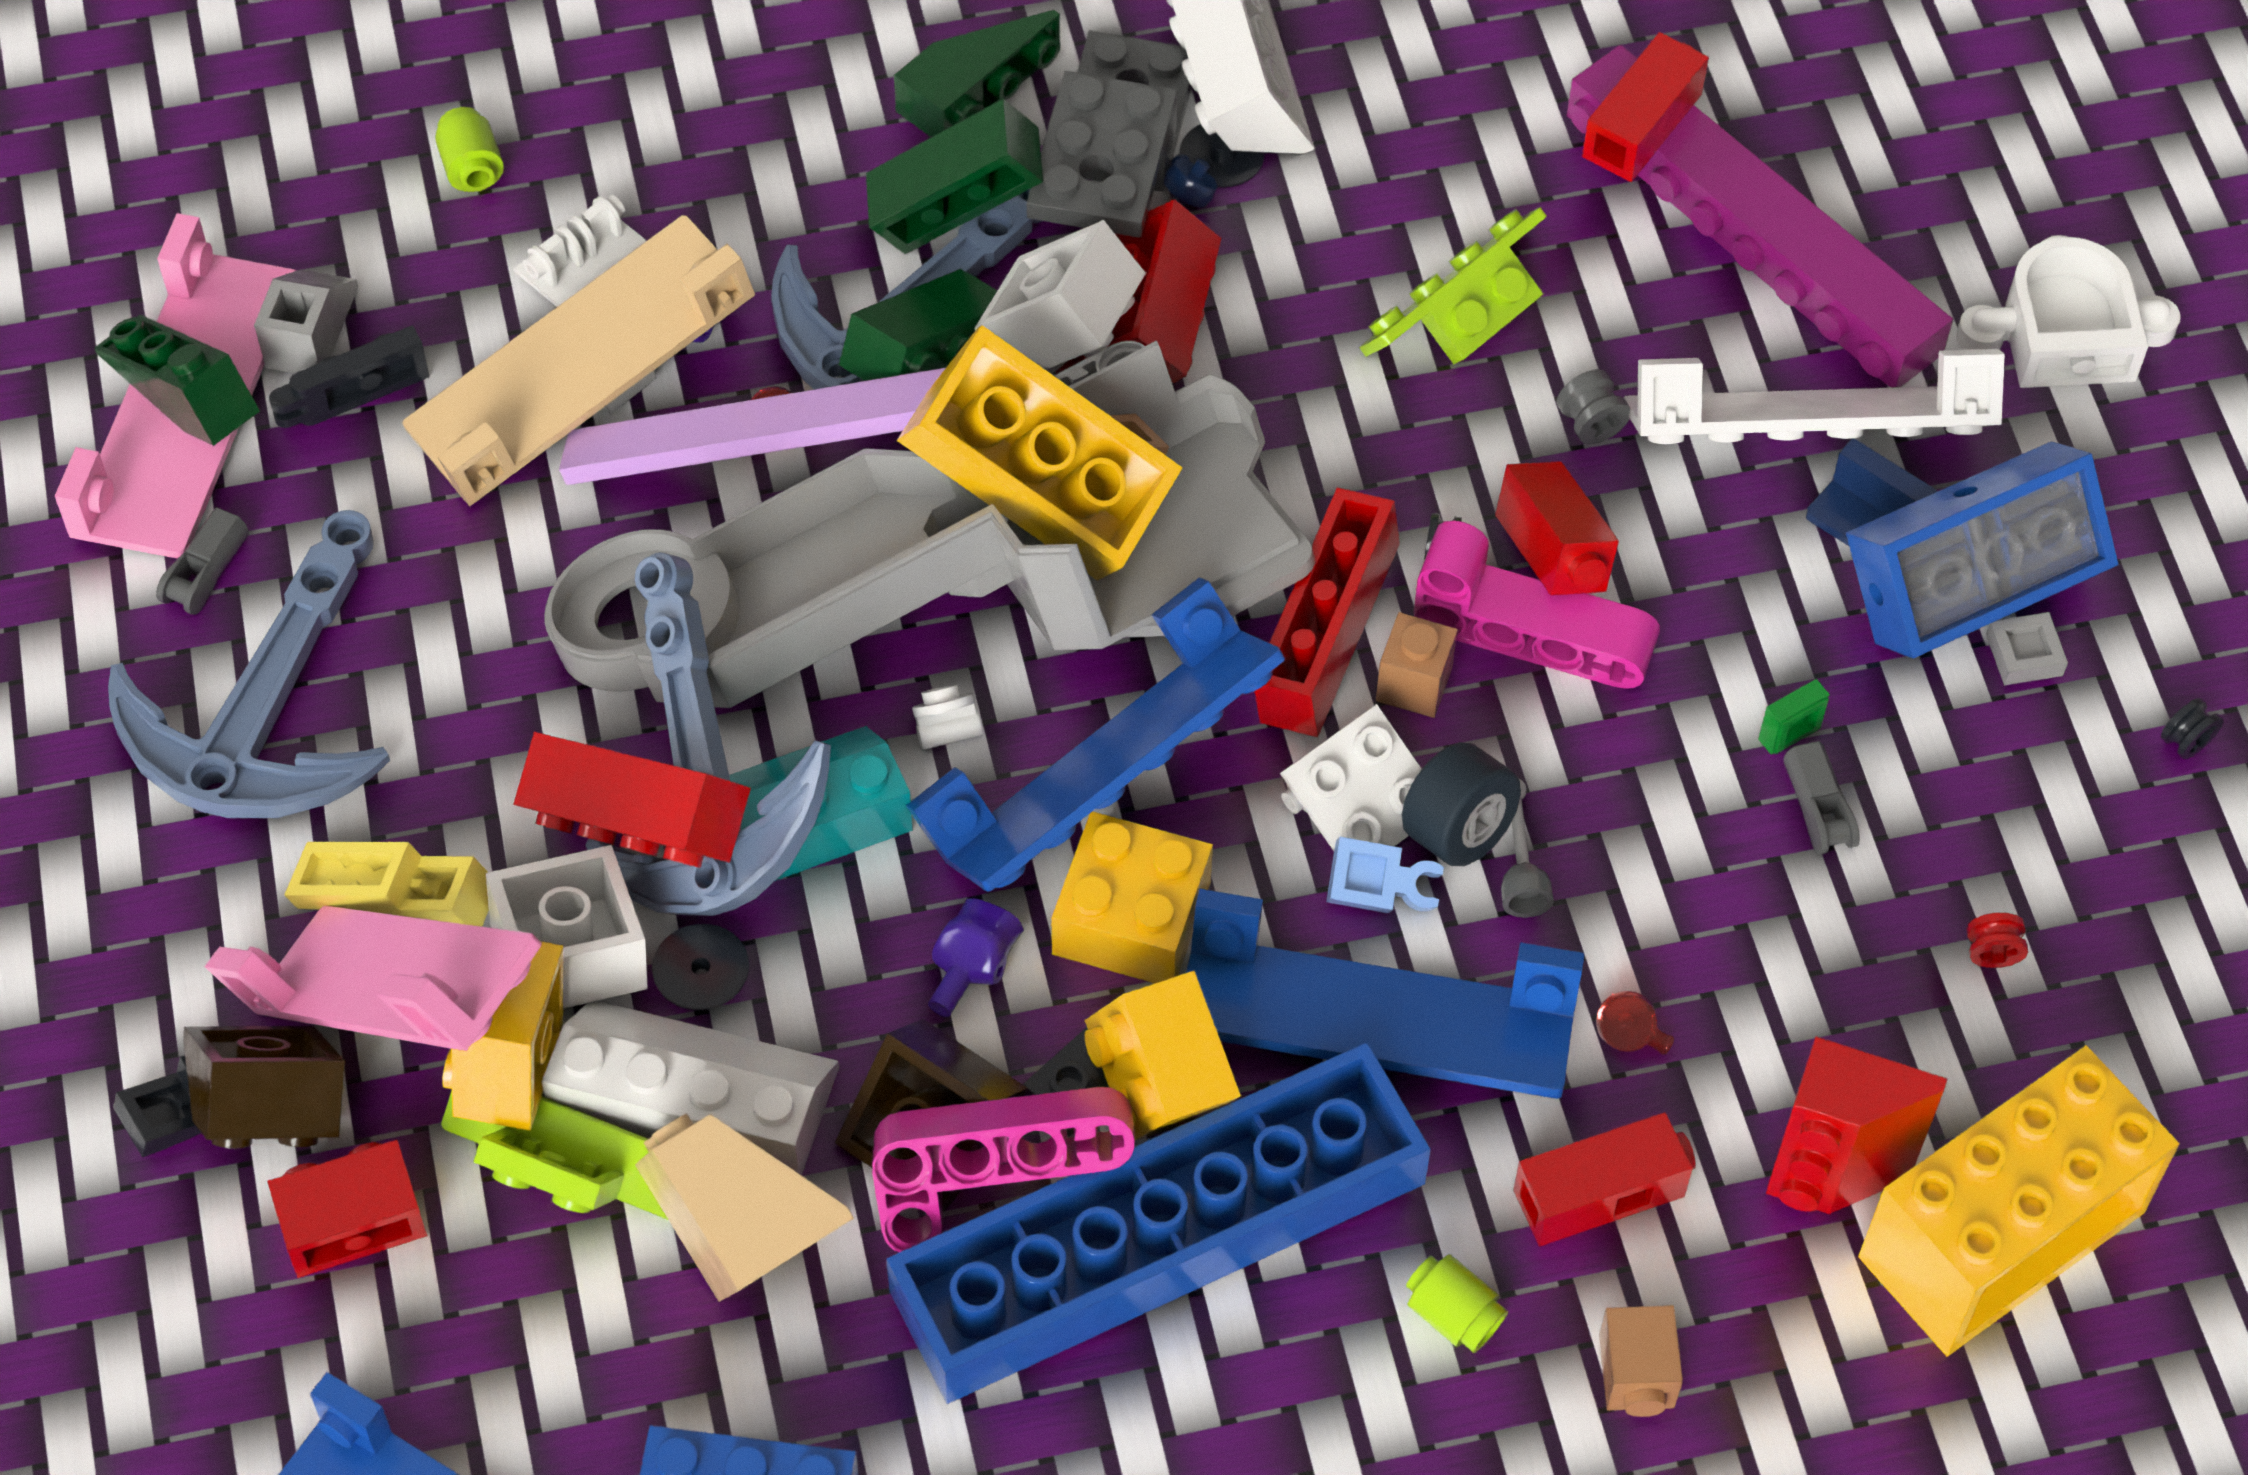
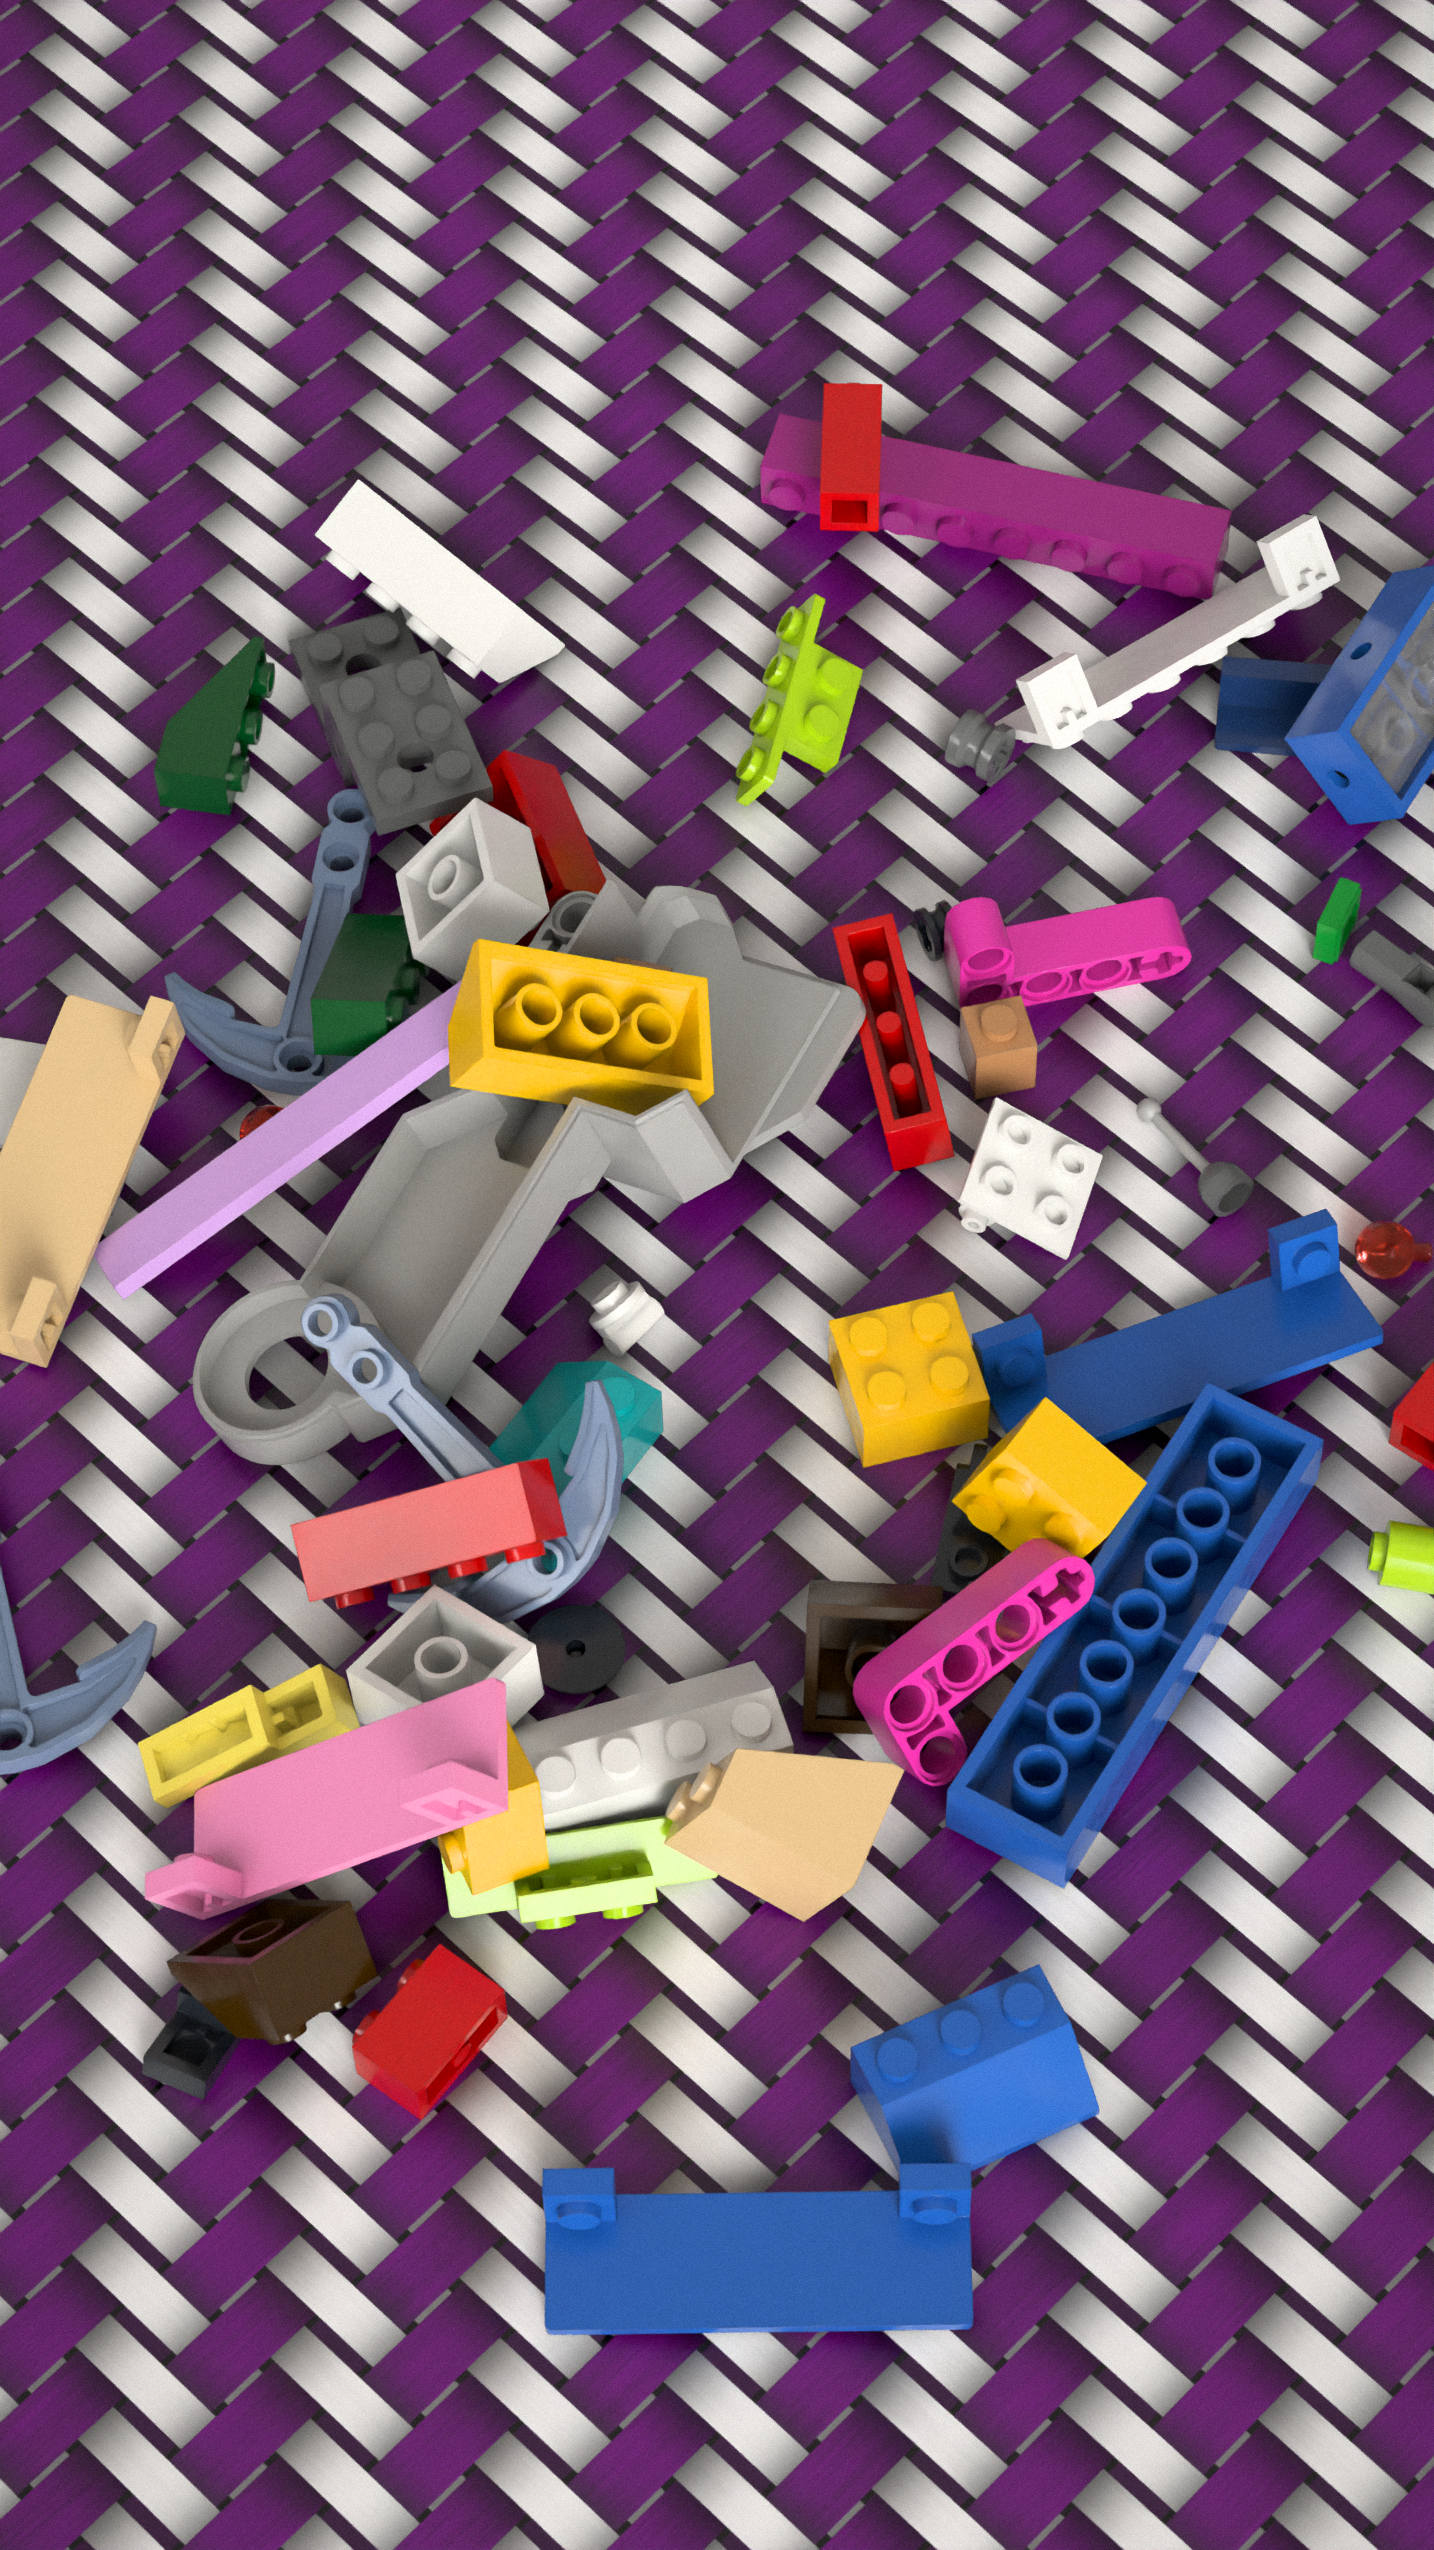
camera: 30 degrees left, 0 degrees up
dark green brick [866,99,1043,254] -> none
blue bracket [905,577,1285,892] -> none
dark purple piece [928,898,1024,1017] -> none
dark blue piece [1164,154,1217,208] -> none
black piece [1180,124,1265,188] -> none
light blue plate [1326,837,1444,913] -> none
black wheel [1401,742,1521,866] -> none
red brick [1495,461,1619,596] -> none
white piece [1956,235,2180,388] -> none

